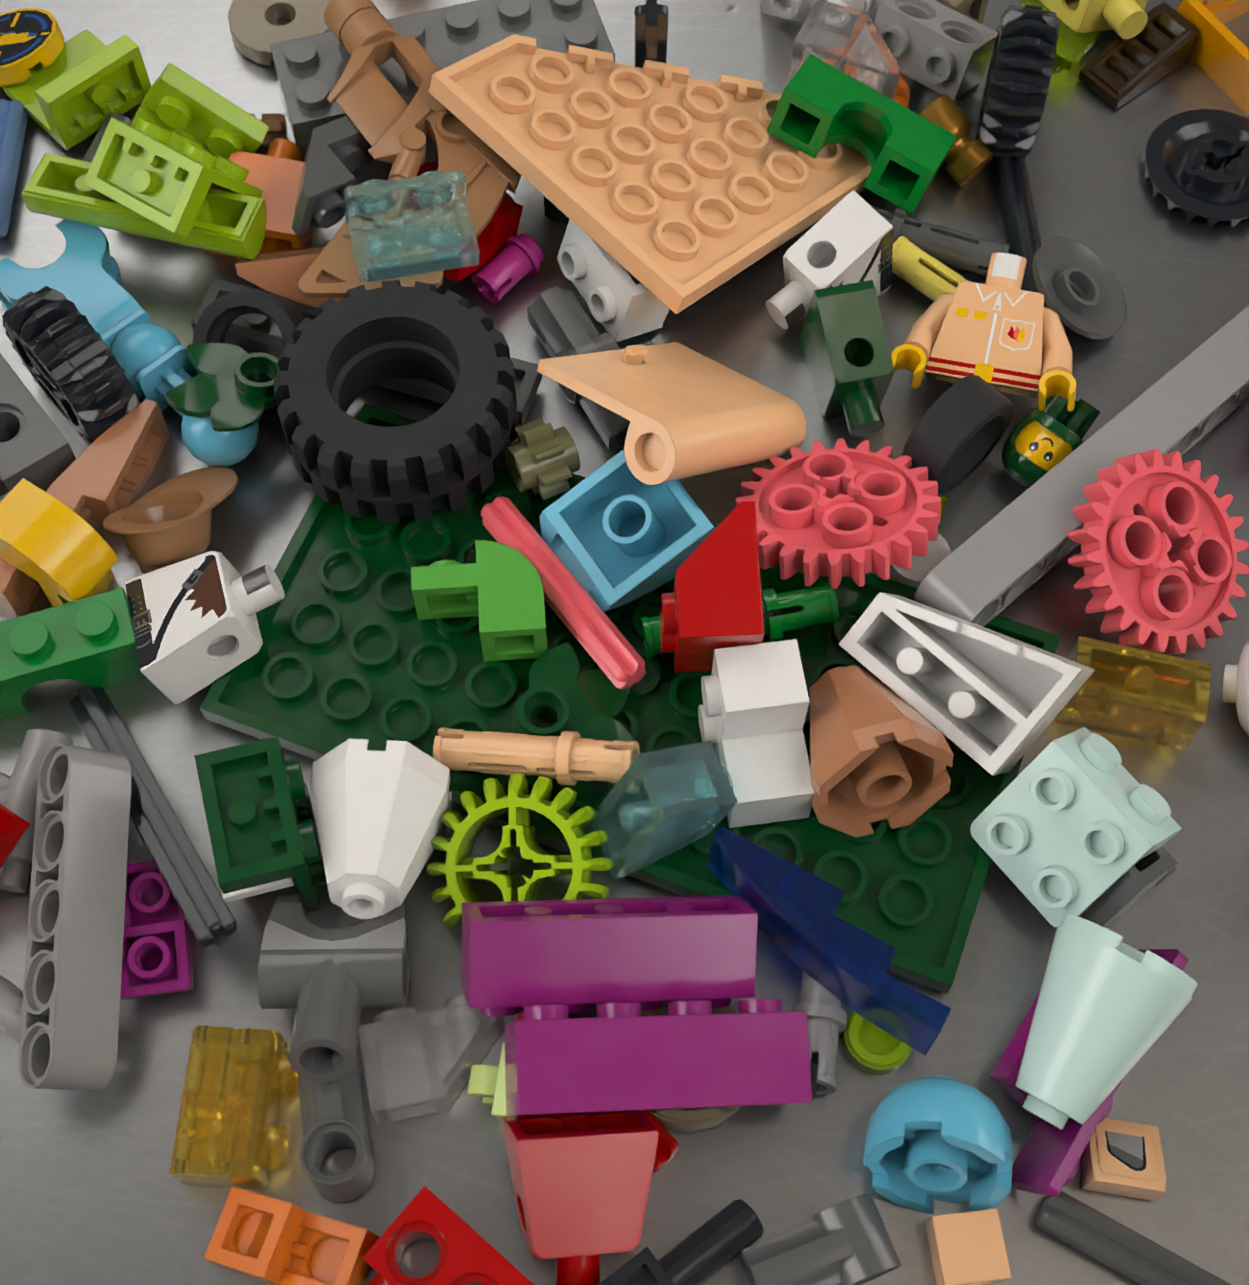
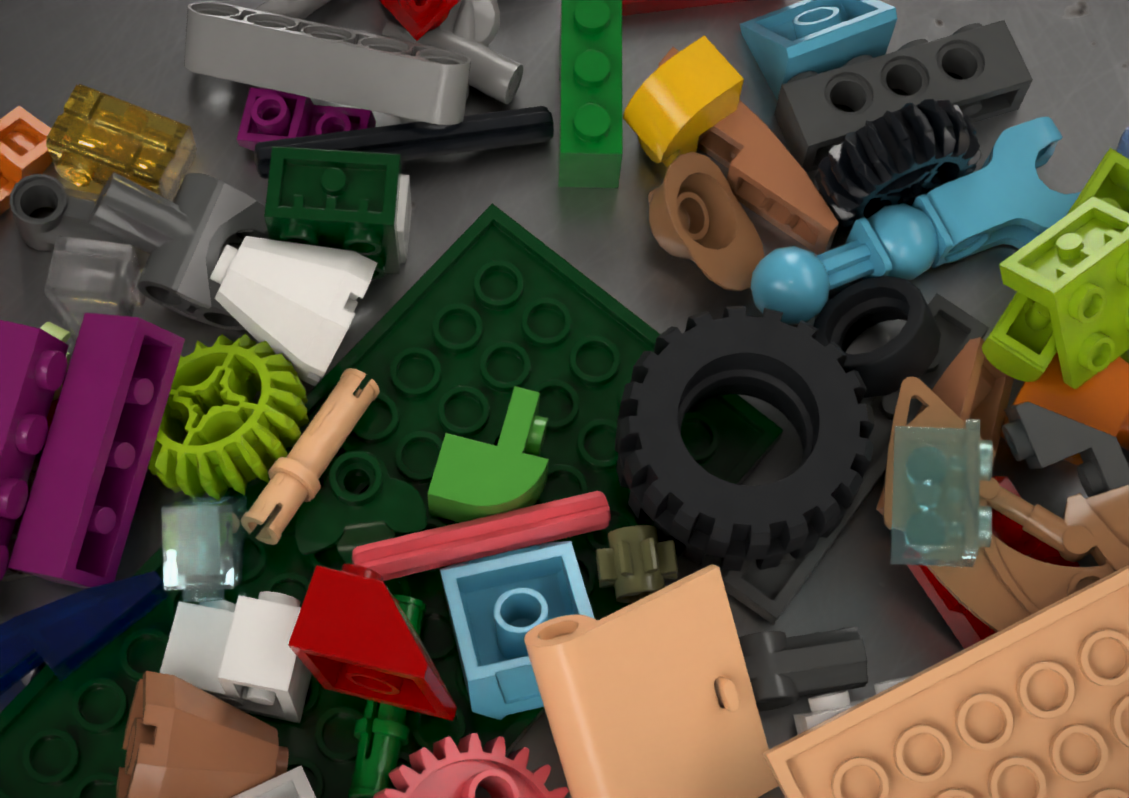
camera: 105 degrees right, 5 degrees up
white torso [125,551,285,705] -> none
dark green plate [166,343,279,432] -> none
dark pink pin [471,233,544,305] -> none

